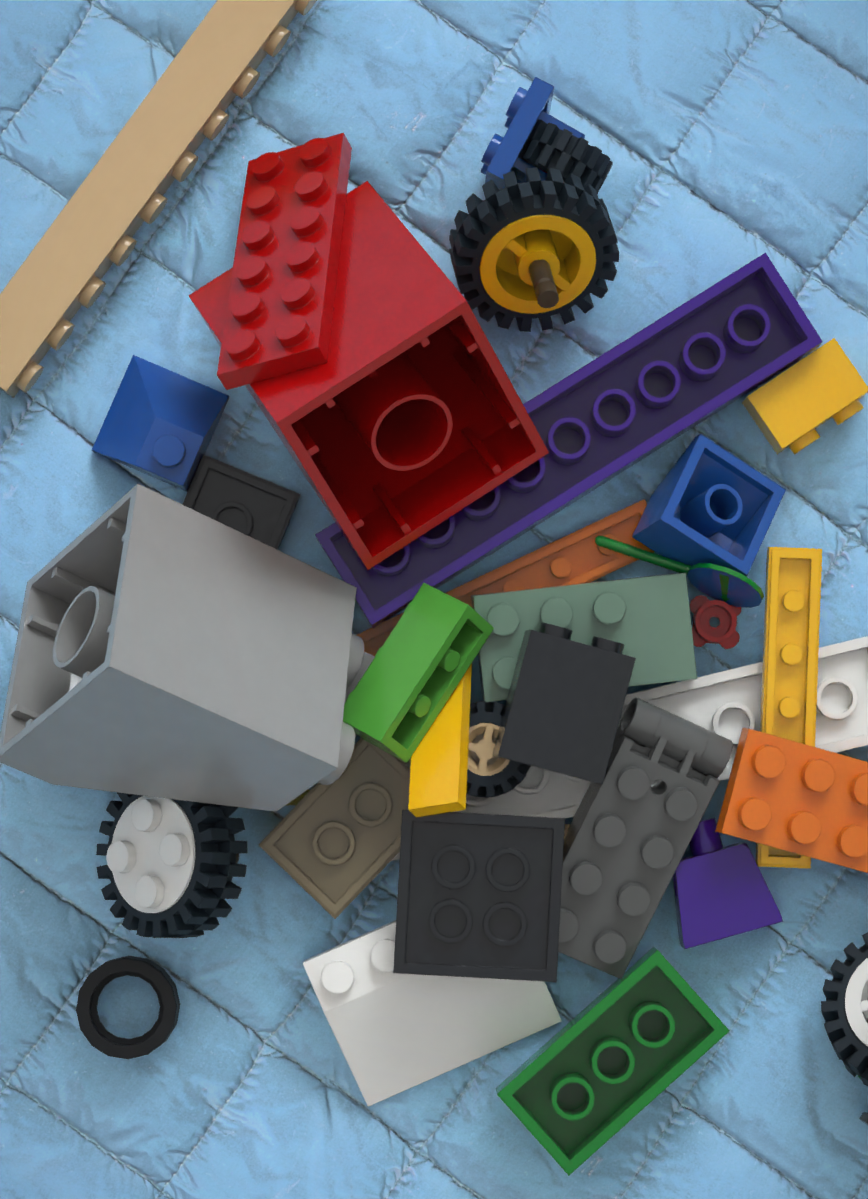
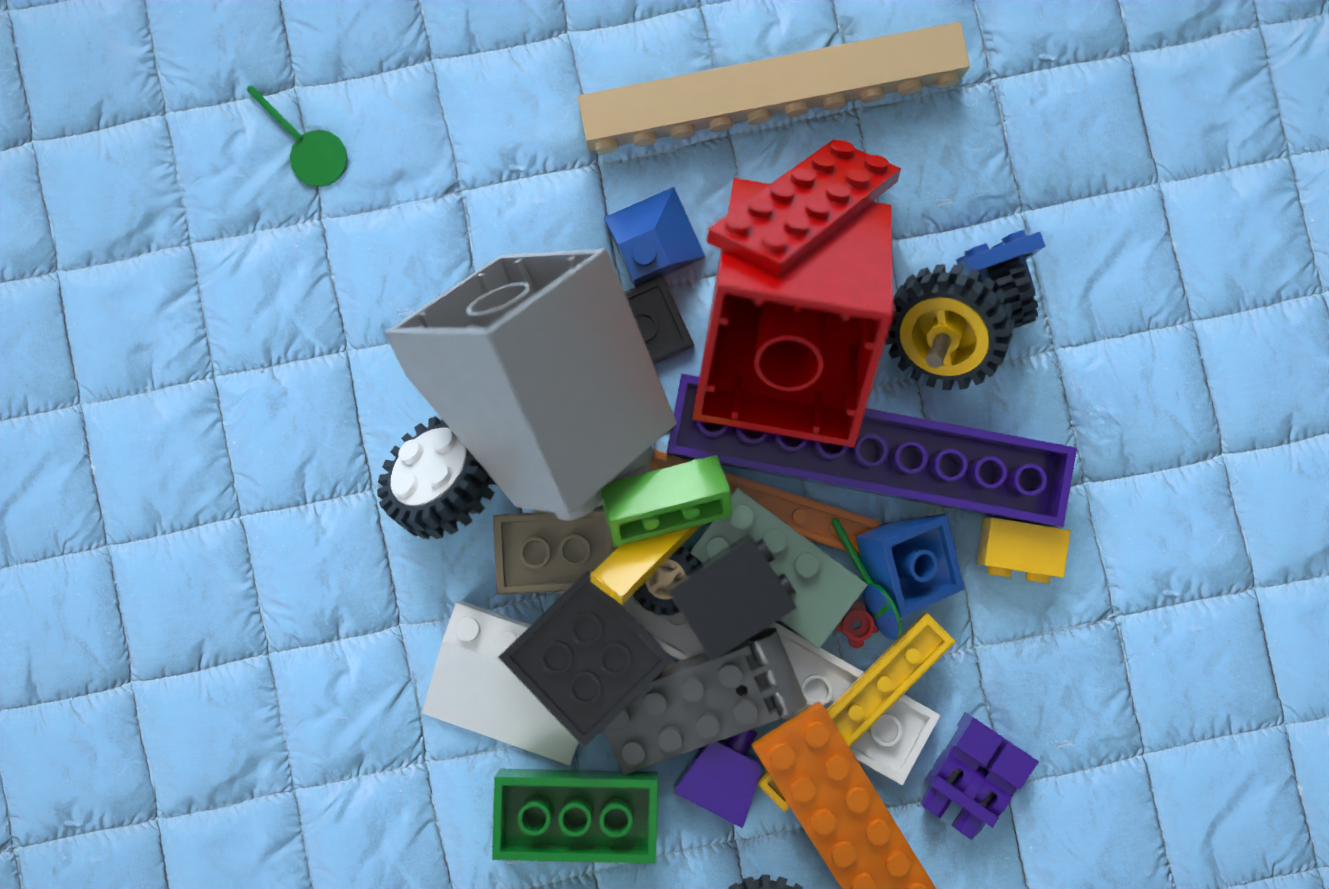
camera: 40 degrees right, 0 degrees up
black tyre [76,956,180,1059] -> none

